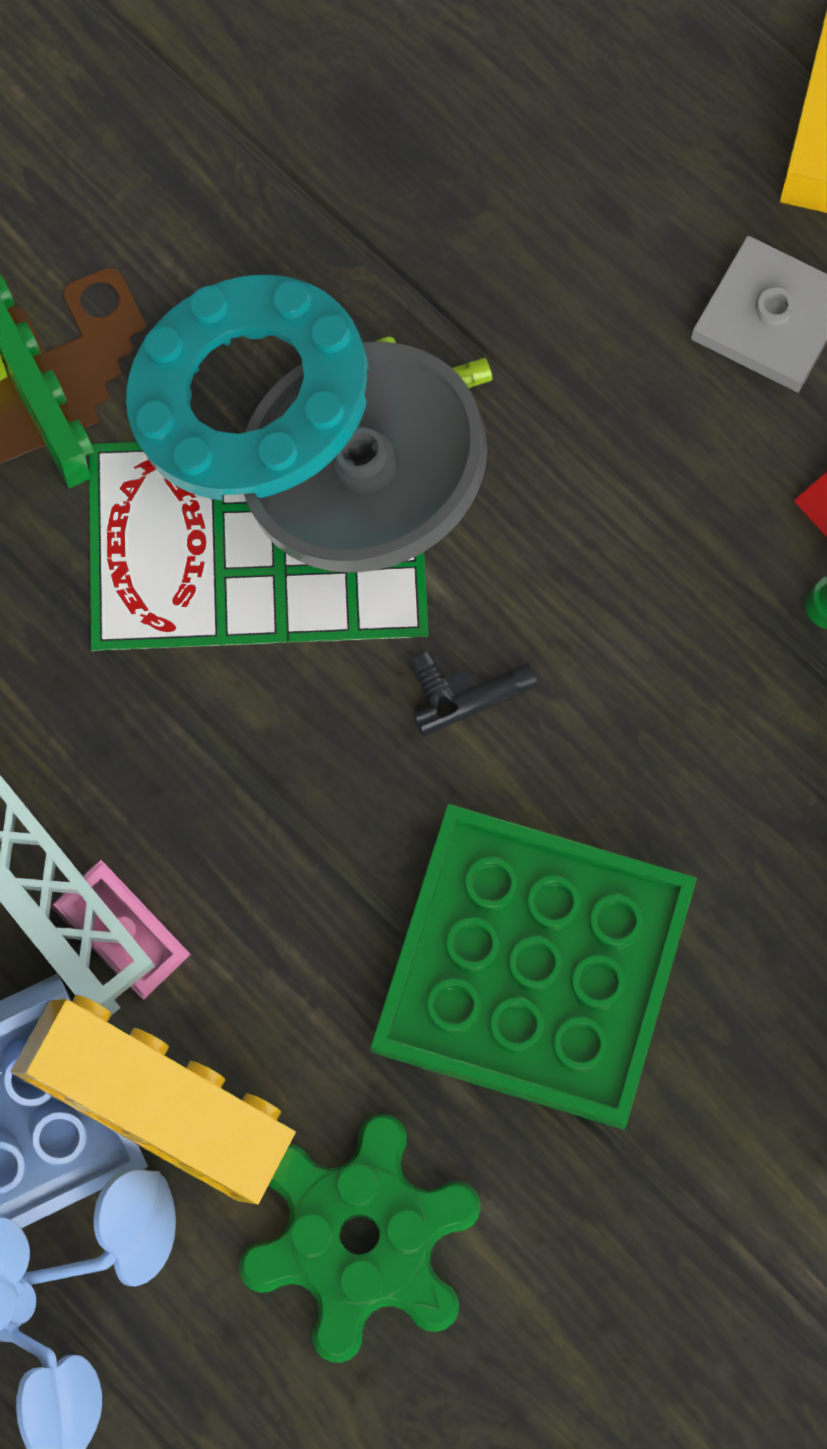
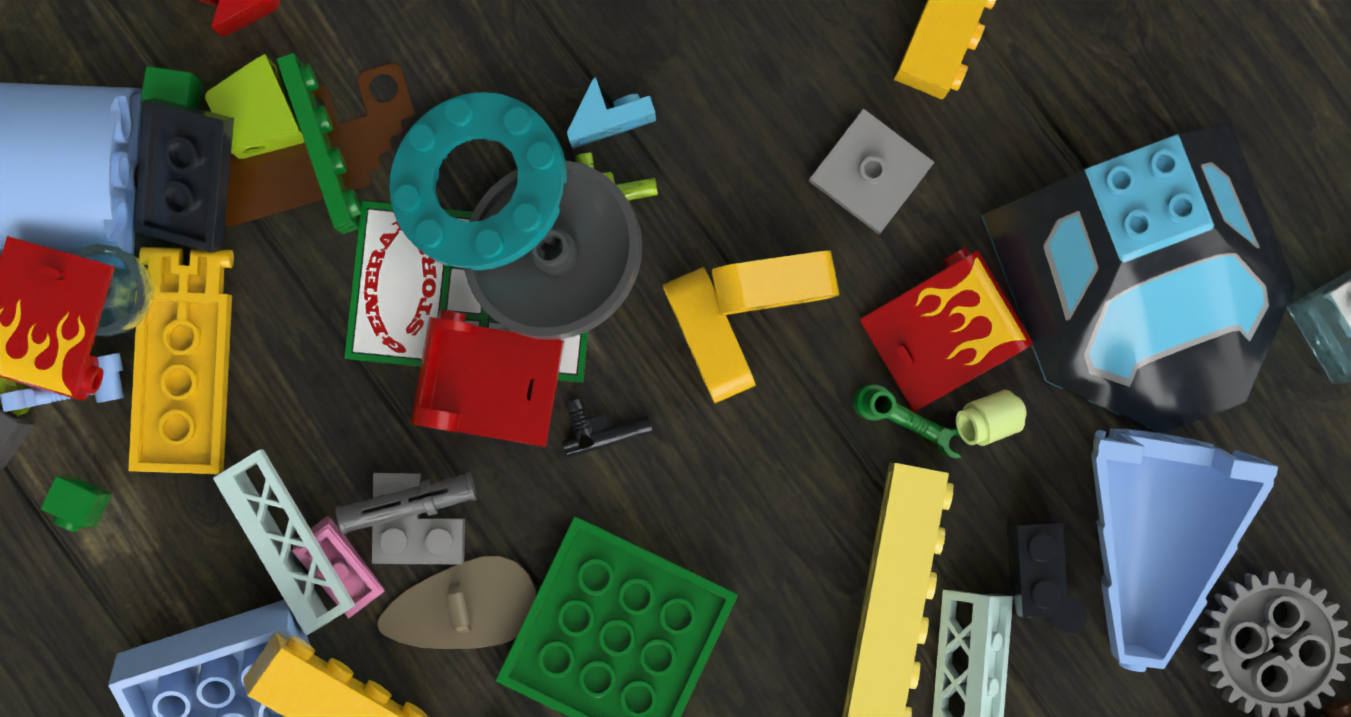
camera: 10 degrees right, 15 degrees up
none -> dark grey pin [336,472,477,535]
none -> light grey plate [372,473,465,564]
none -> dark tan shield [378,556,536,649]
none -> red door [410,310,565,447]
none -> medium azure slope [567,77,656,149]
none -> yellow beam [662,267,756,404]
none -> yellow beam [711,251,840,315]

